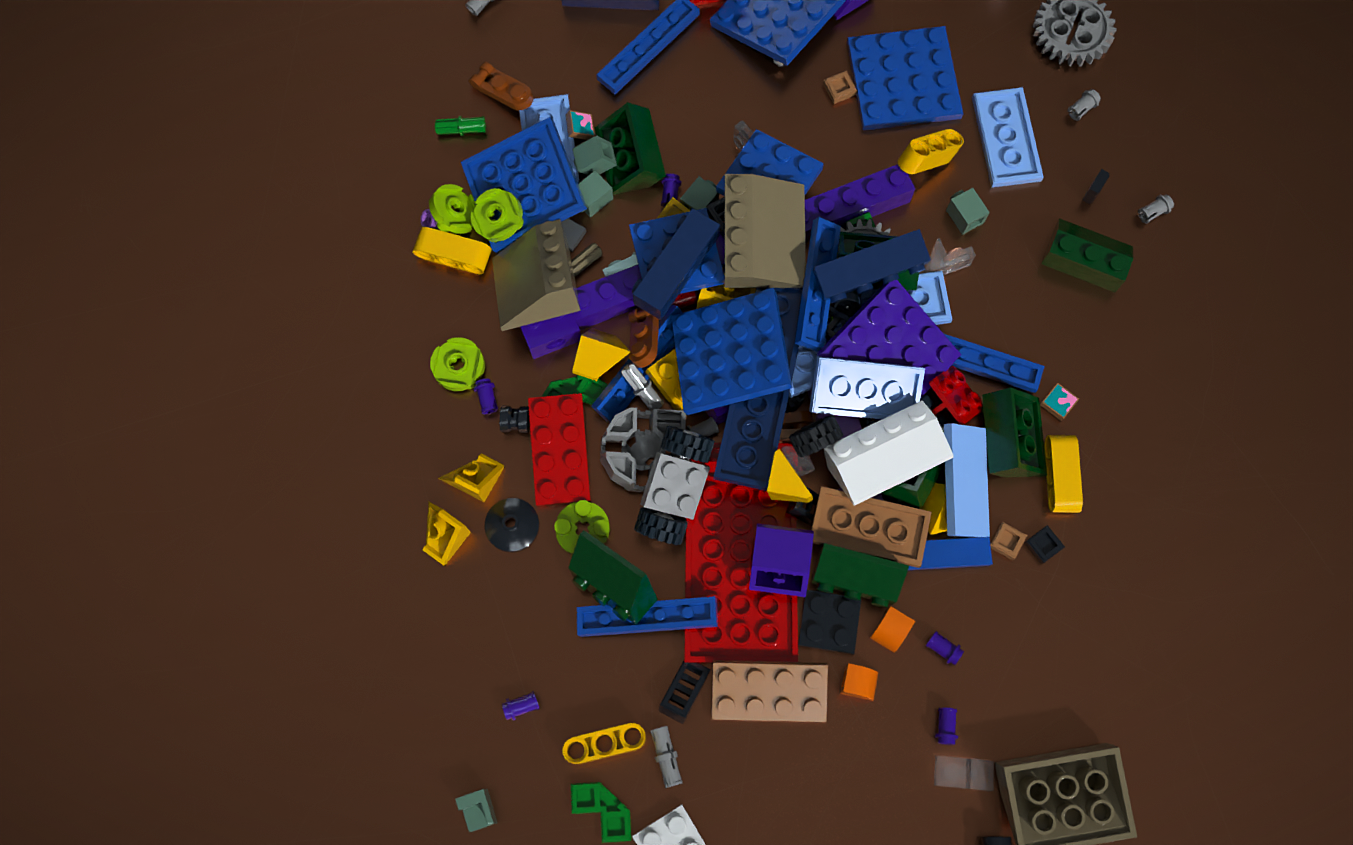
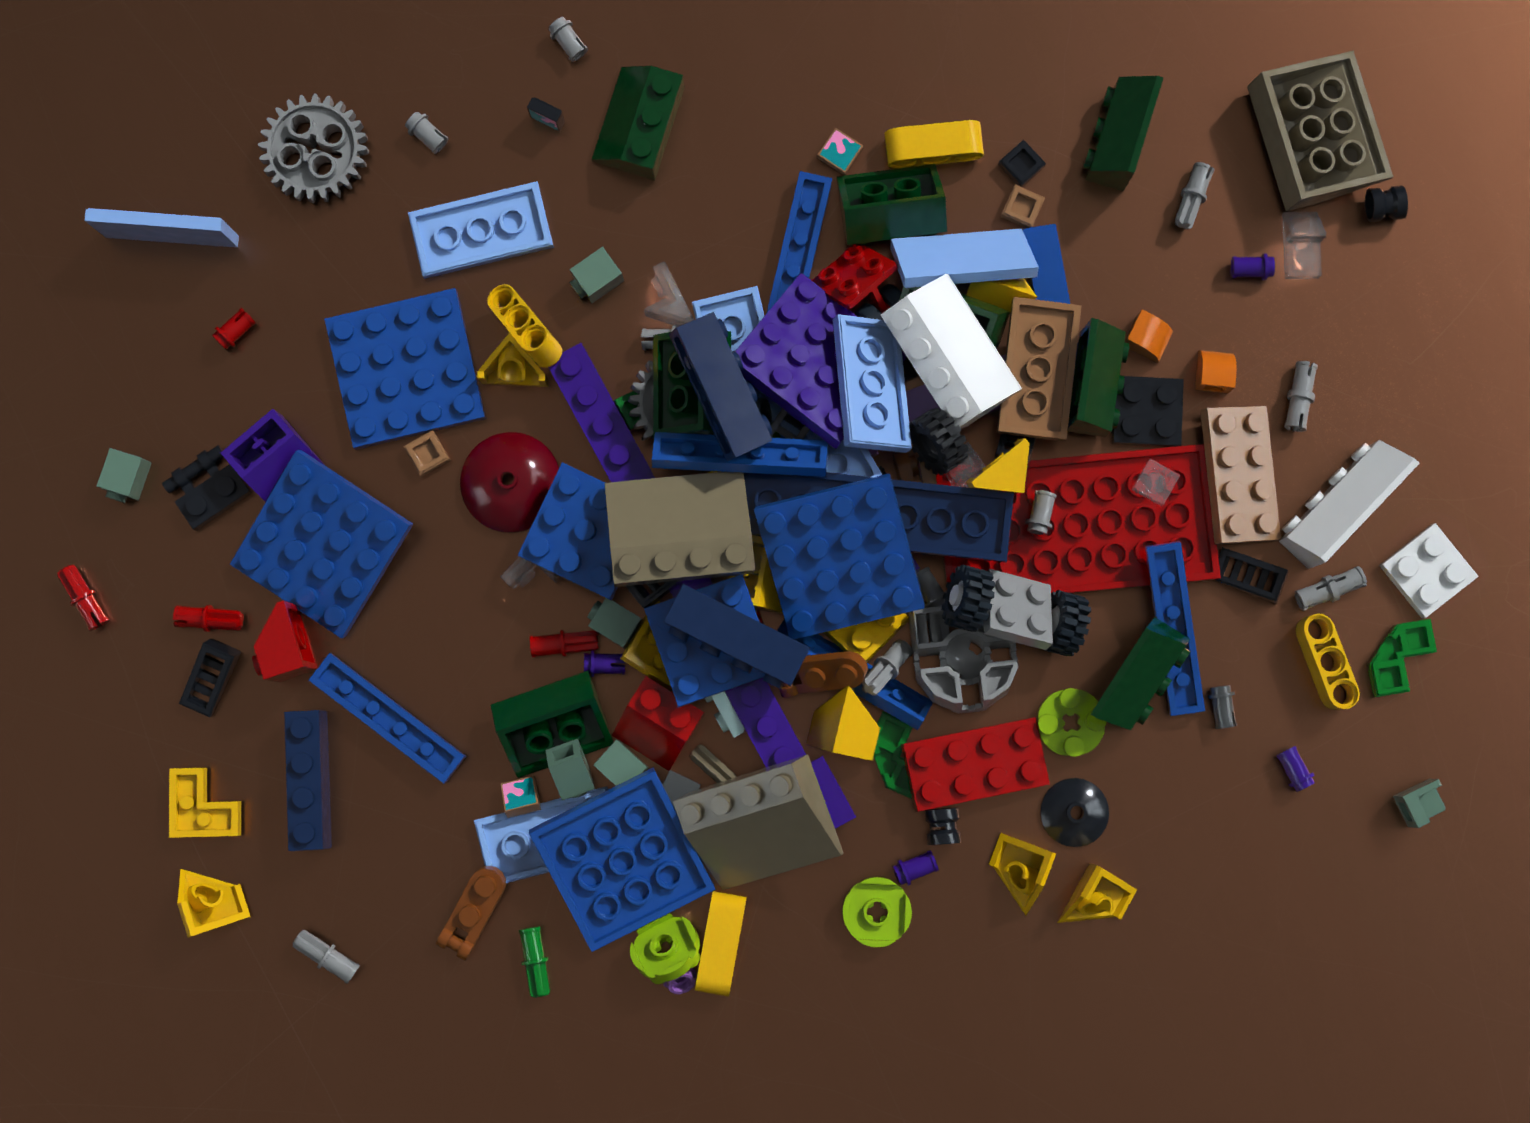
camera: 95 degrees left, 10 degrees up
lime plate [470,188,524,242] -> none
dark purple slope [749,523,814,597] -> none
dark purple pin [926,631,964,665] -> none
none -> dark red dish [460,432,559,533]
none -> yellow slope [477,333,549,387]
none -> red axle [530,630,599,658]
none -> red slope [612,676,706,771]
none -> light grey pin [1025,490,1057,535]
none -> dark green slope [1083,76,1163,191]
none -> clear plate [1131,458,1180,506]
none -> light grey axle [1175,162,1215,229]
none -> dark grey pin [1208,685,1237,729]
none -> white slope [1279,440,1420,569]
none -> light grey pin [1284,361,1318,432]

